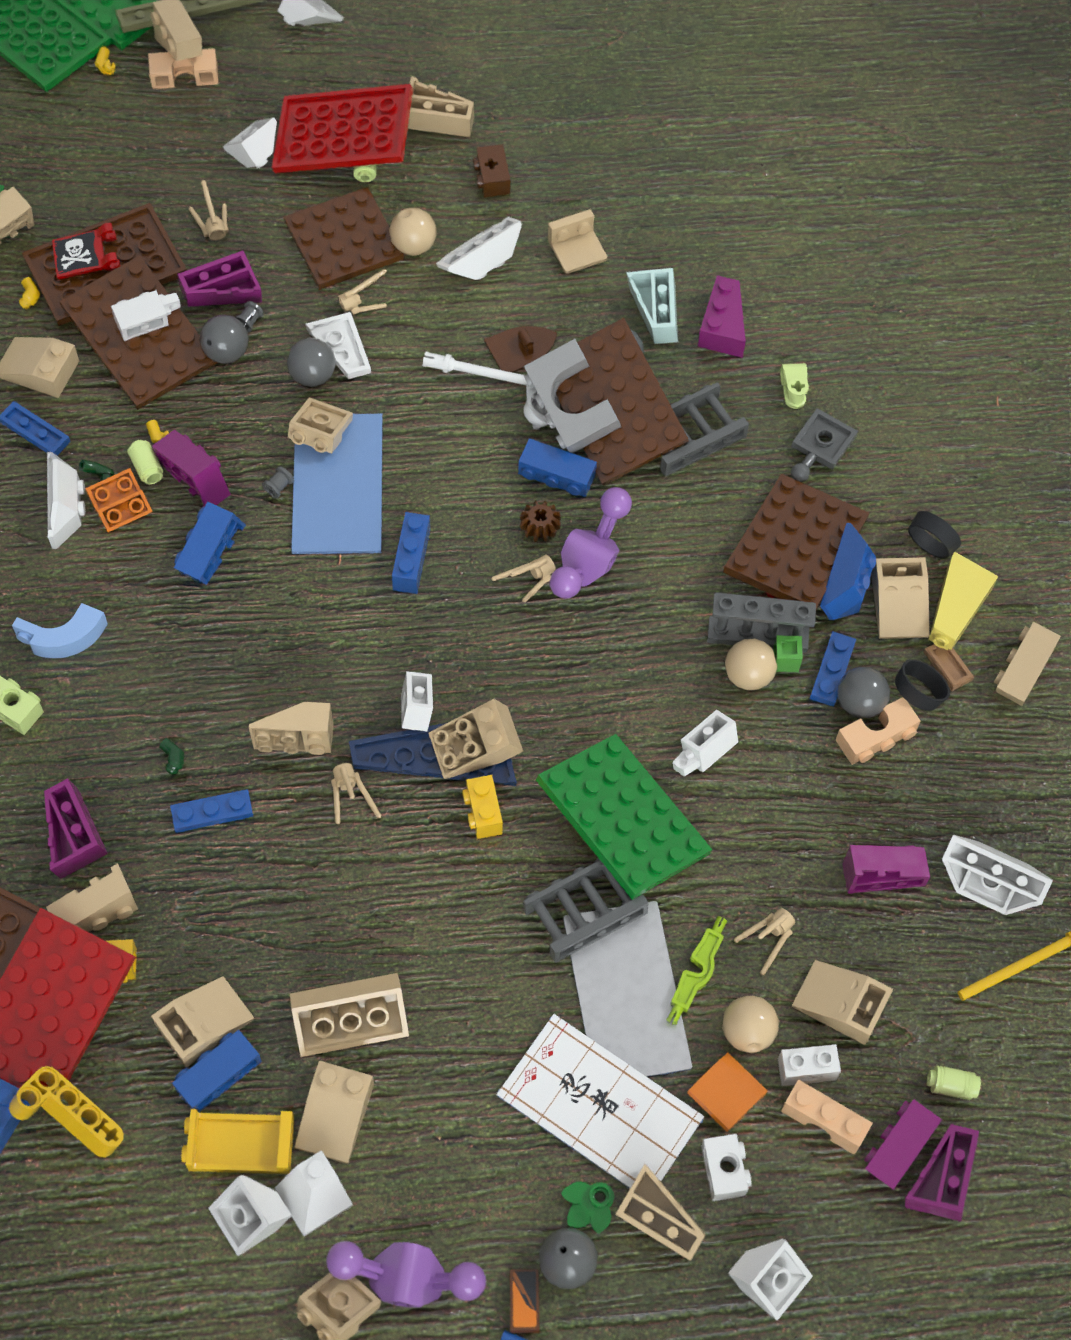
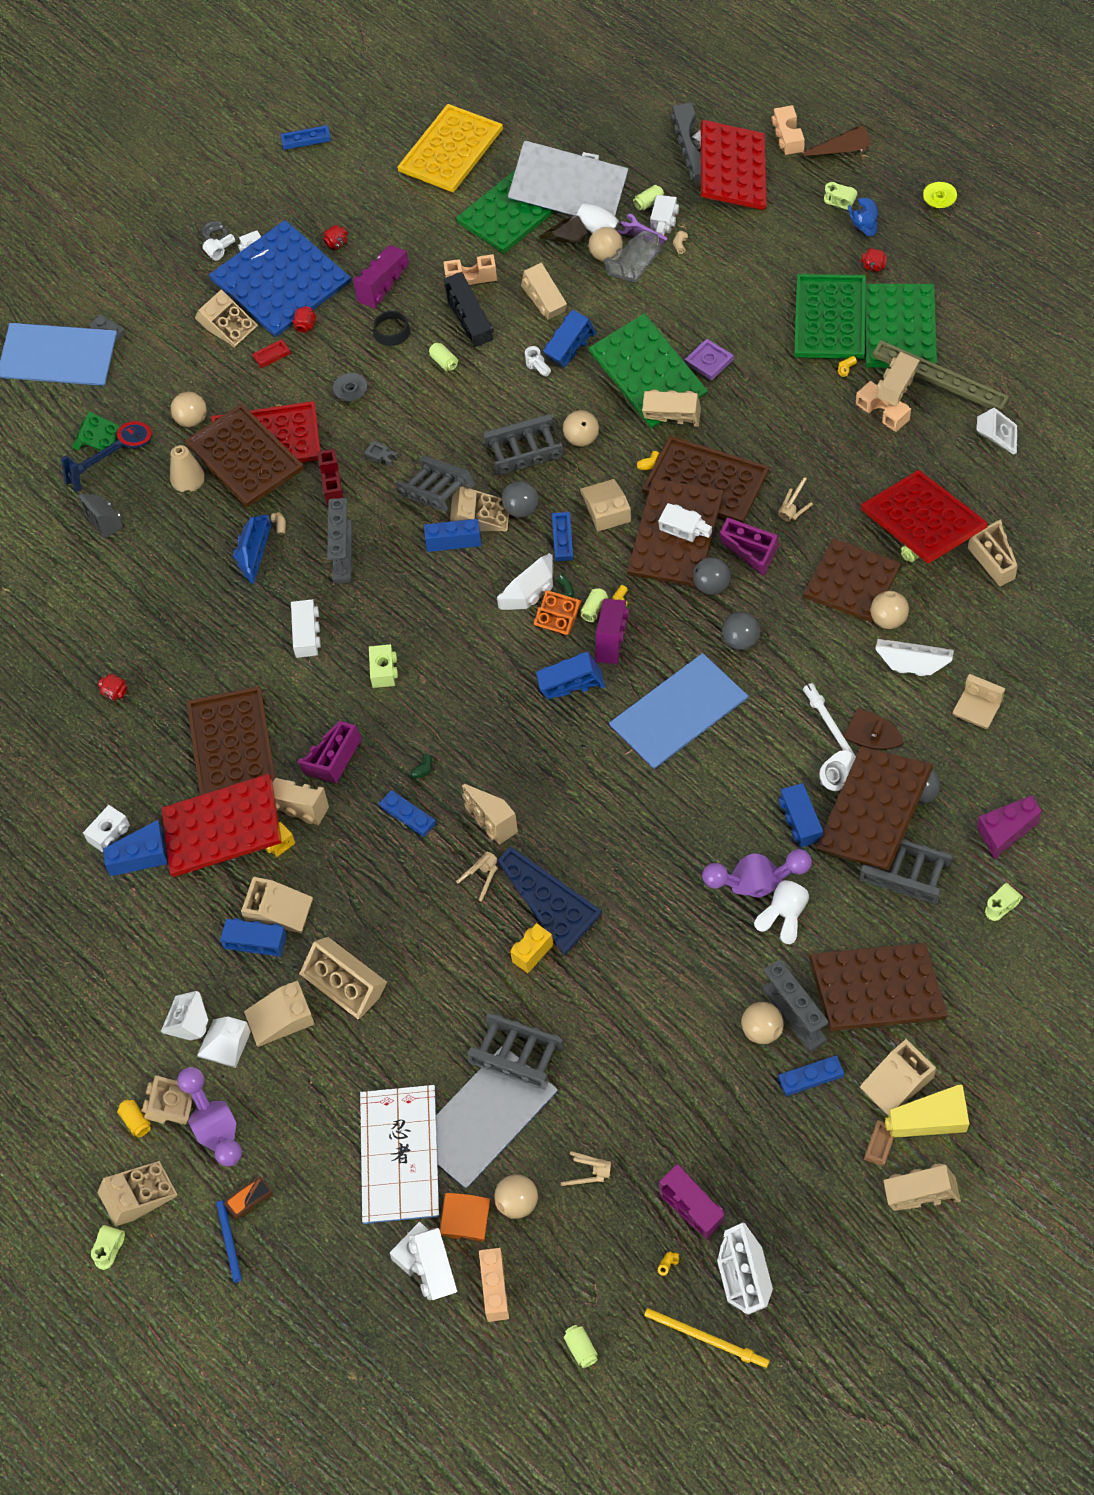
camera: 60 degrees right, 5 degrees down
yellow beam [9,1066,124,1157] -> none
light blue arch [12,603,108,658] -> none
flag [52,223,120,280] -> none
yellow panel [181,1109,295,1174] -> none
white slope [223,117,276,168] -> none
dark grey bush [235,301,264,333] -> none
dark grey bush [262,466,294,499] -> none
tan plate [288,397,353,454] -> none
white wing [306,312,371,379] -> none
tan plant [337,269,387,315] -> none
blue brick [392,512,430,594] -> none
white brick [401,671,433,731] -> none
tan slope [429,699,523,779] -> none
reddish brown brick [473,144,511,197] -> none
tan plant [491,555,555,602] -> none
reddish brown gear [520,500,561,543] -> none
light grey arch [524,339,622,453] -> none
green plate [536,734,713,900] -> none
dark grey piece [539,1228,598,1289] -> none
green plate [561,1181,614,1234] -> none
tan wedge [616,1164,706,1261] -> none
light aqua wedge [626,268,678,344] -> none
lime piece [666,916,727,1025] -> none
white hinge [673,710,738,776] -> none
white slope [728,1239,813,1320] -> none
bright green brick [773,635,803,672] -> none
white brick [778,1045,841,1086] -> none
dark grey plate [791,408,858,482] -> none
tan slope [791,960,893,1045] -> none
blue wedge [820,523,876,620] -> none
light nougat arch [836,697,921,765] -> none
dark grey piece [837,667,890,718] -> none
magenta wedge [864,1099,942,1190] -> none
black tyre [895,659,950,711] -> none
magenta wedge [905,1124,979,1222] -> none
black tyre [908,511,961,559] -> none
none -> white brick [409,1228,457,1300]
none -> yellow arm [658,1251,679,1276]
none -> white piece [754,880,809,944]

